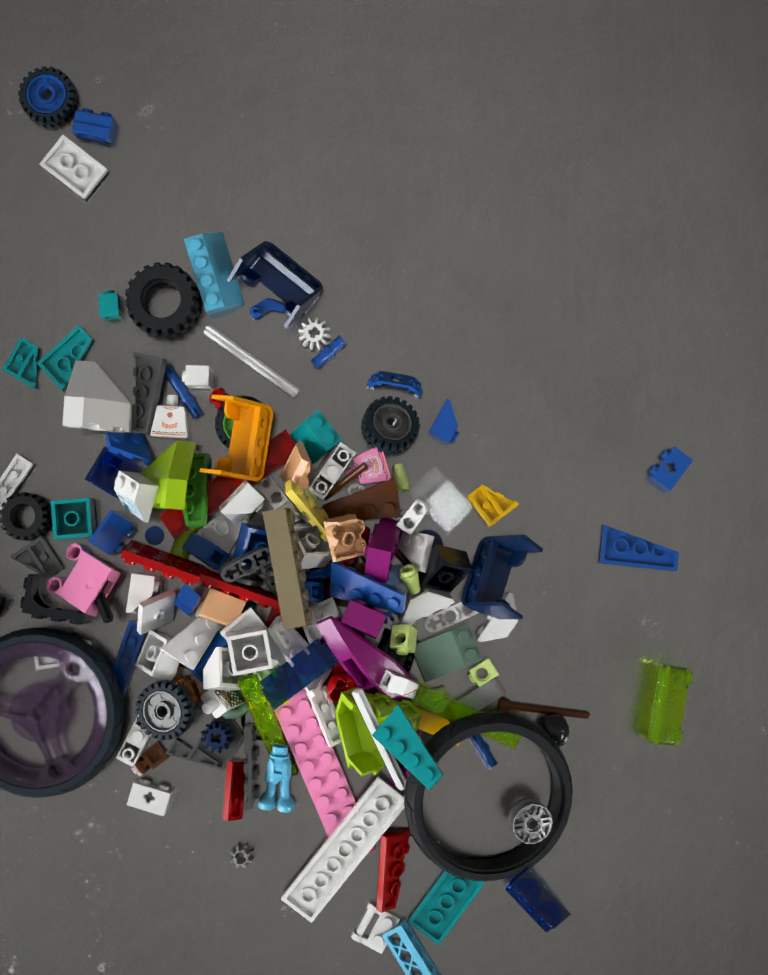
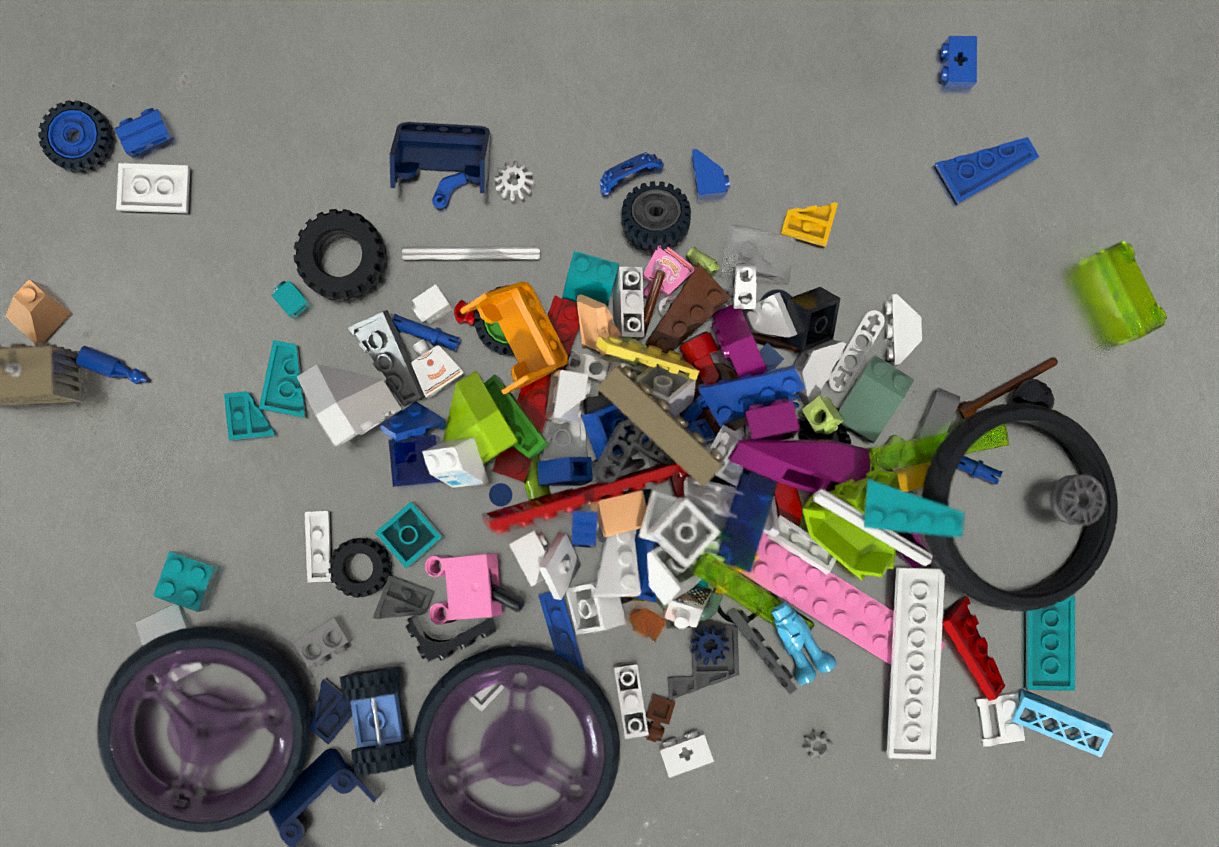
camera: 40 degrees left, 0 degrees up
blue slope [88,510,136,555] -> none
wheel [135,680,196,740] -> none
medium azure slope [184,232,245,316] -> none
red plate [222,760,245,821] -> none
blue pin [311,335,347,369] -> none
light nougat slope [323,514,366,562] -> none
red hair [327,673,356,702] -> none
white leg [379,669,420,699] -> none
yellowish green cone [399,564,421,594] -> none
dark blue windscreen [461,534,543,619] -> none
yellowish green brick [467,657,499,687] -> none
clear blue windscreen [506,867,571,932] -> none

